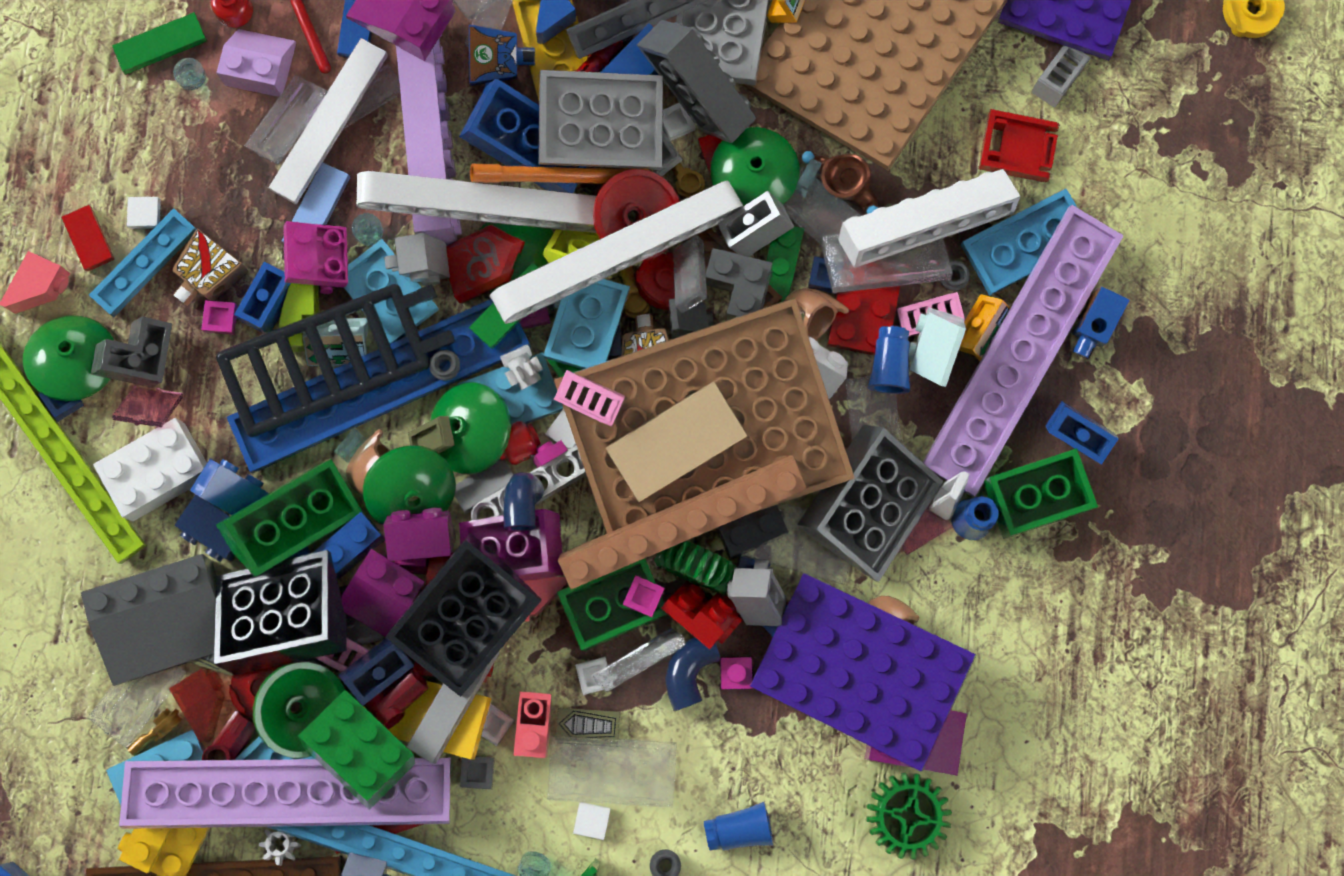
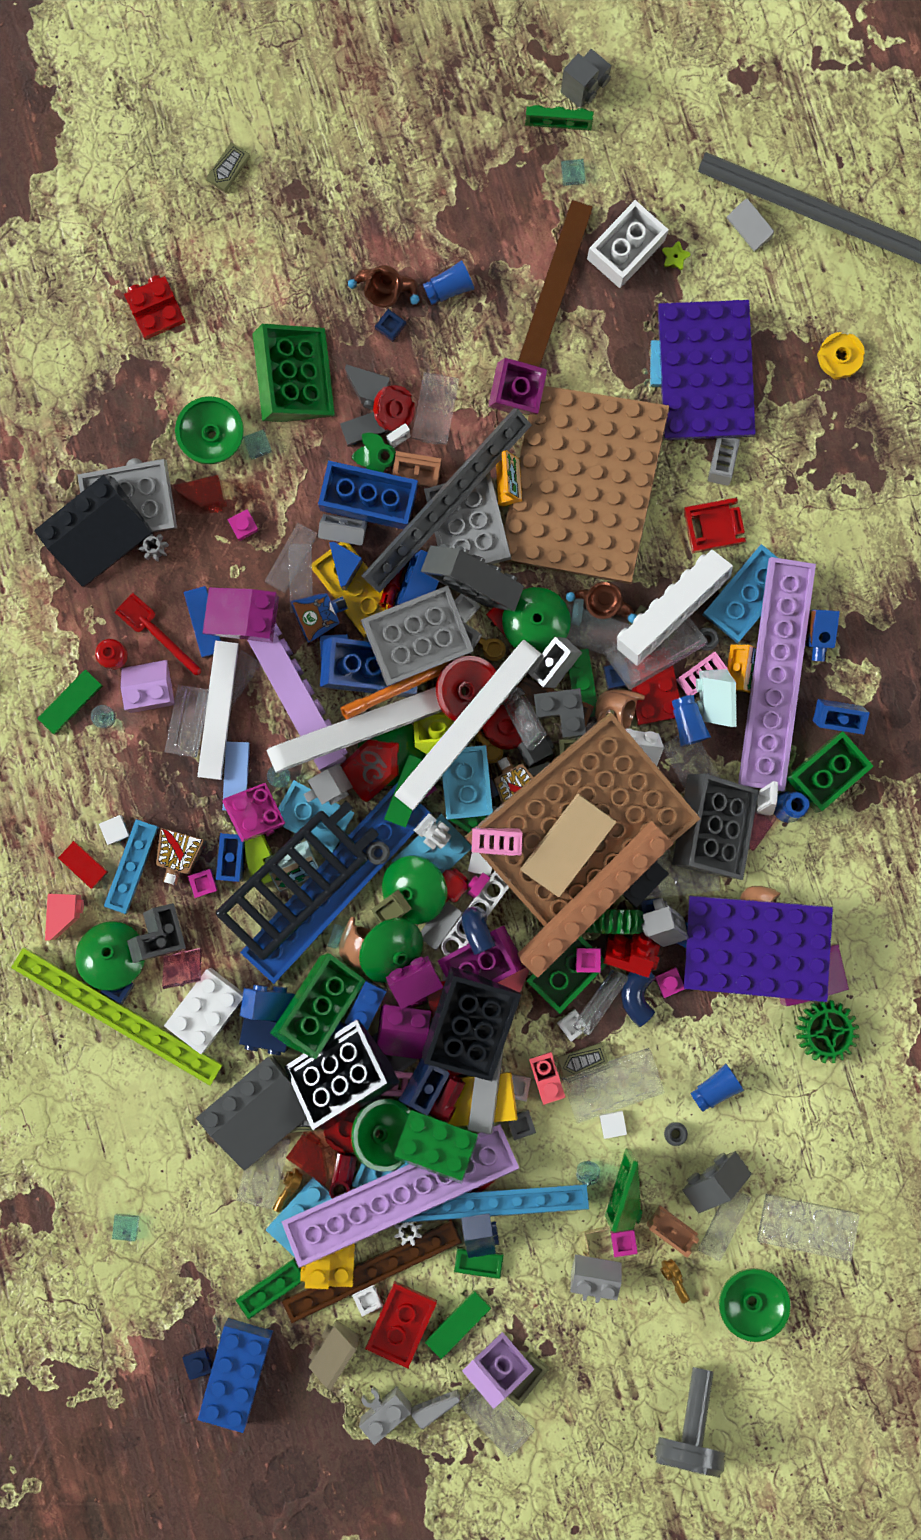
camera: 20 degrees left, 5 degrees up
none -> green tile [236,1257,302,1320]

